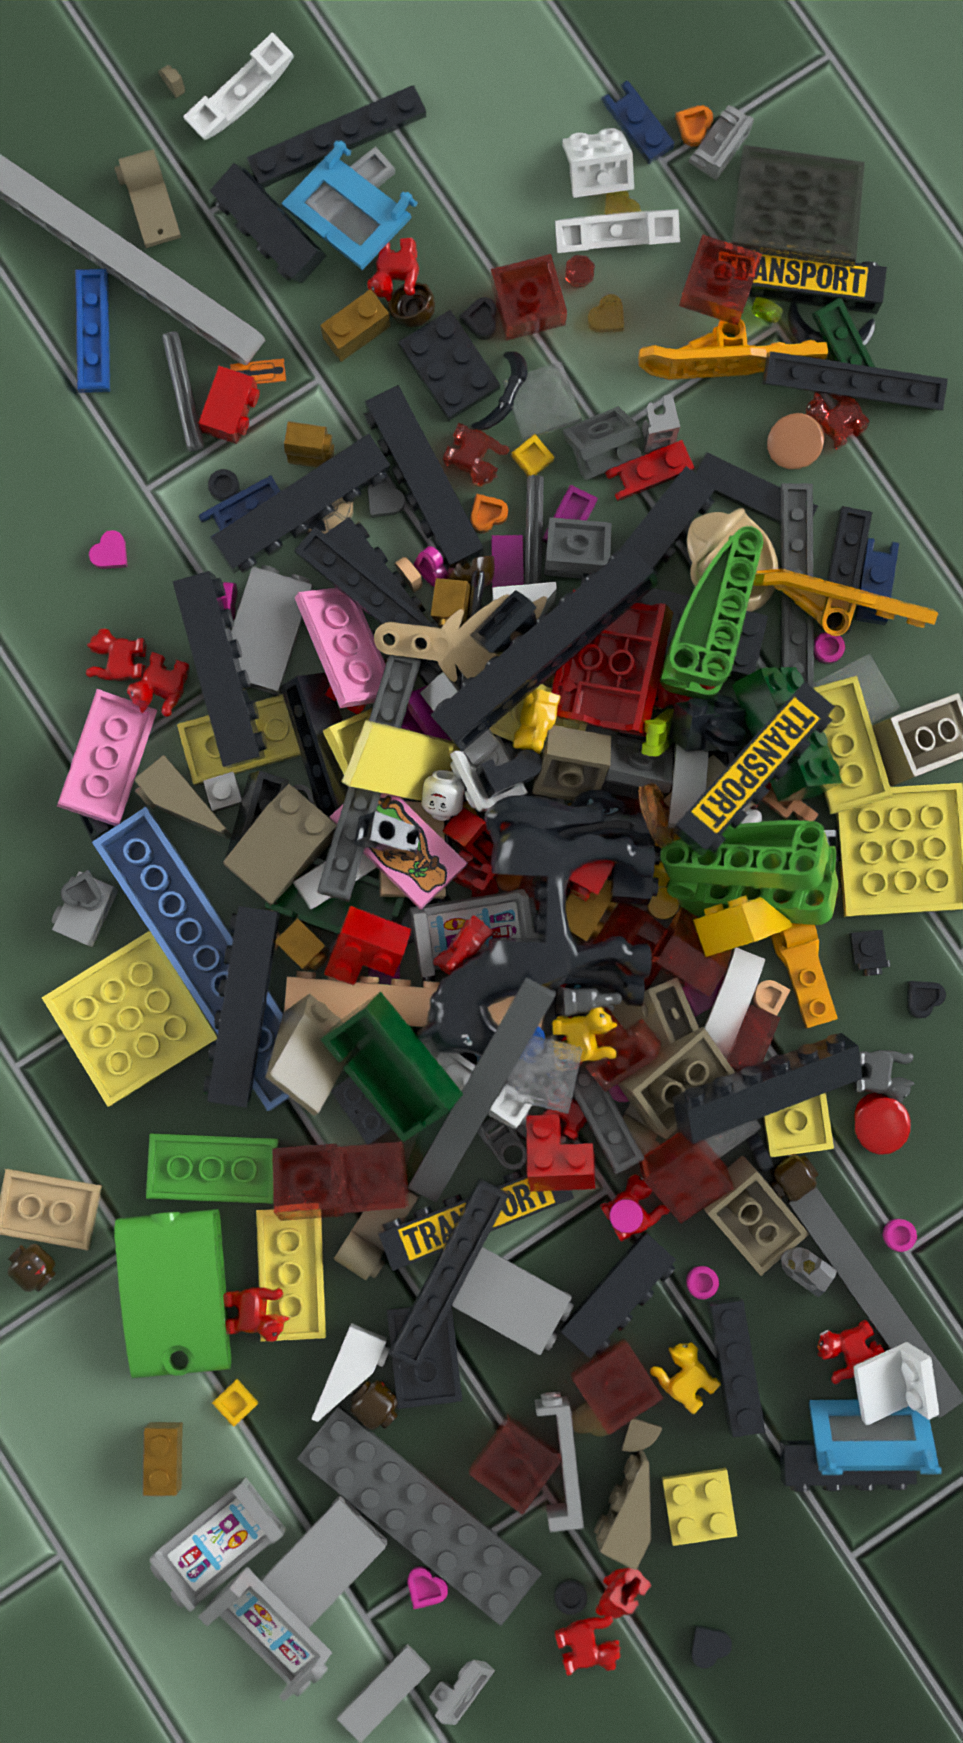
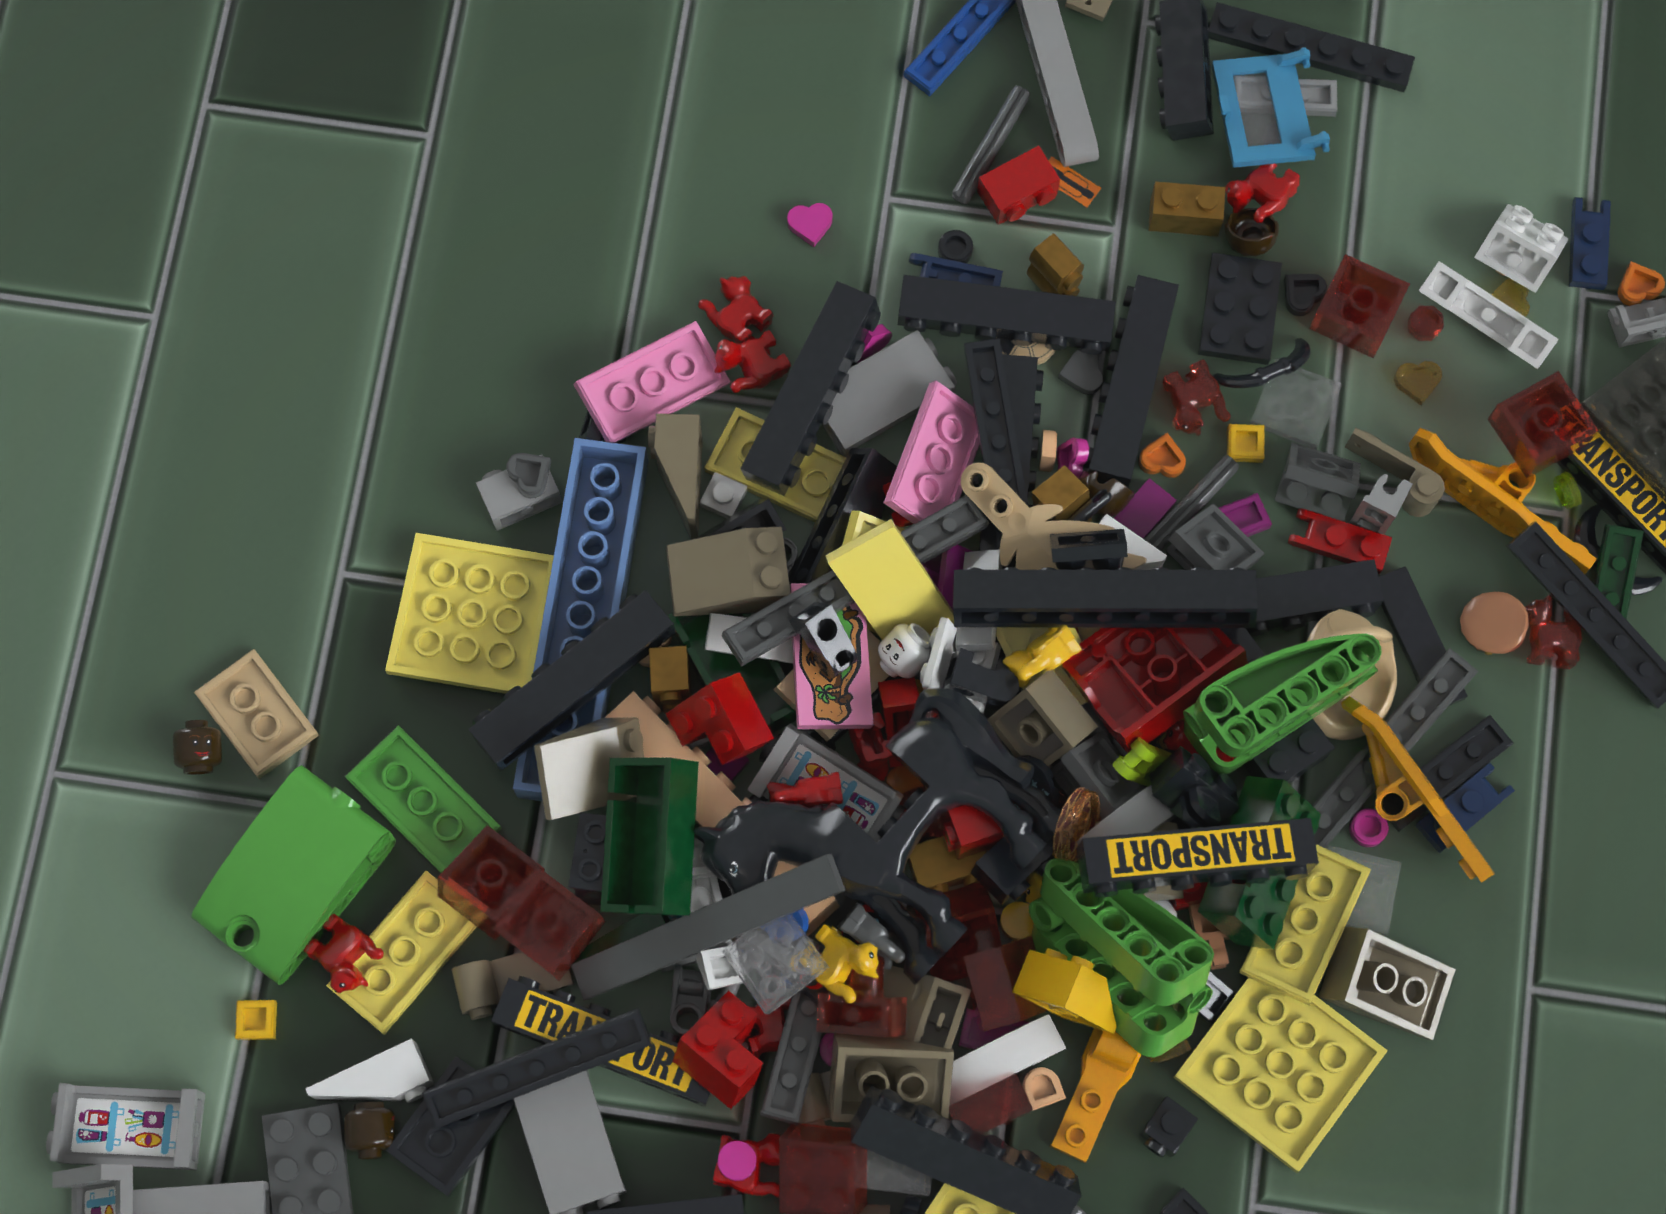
camera: 45 degrees right, 10 degrees down
pearl gold brick [143,1422,183,1496] -> none
none -> dark tan door [1345,428,1445,517]

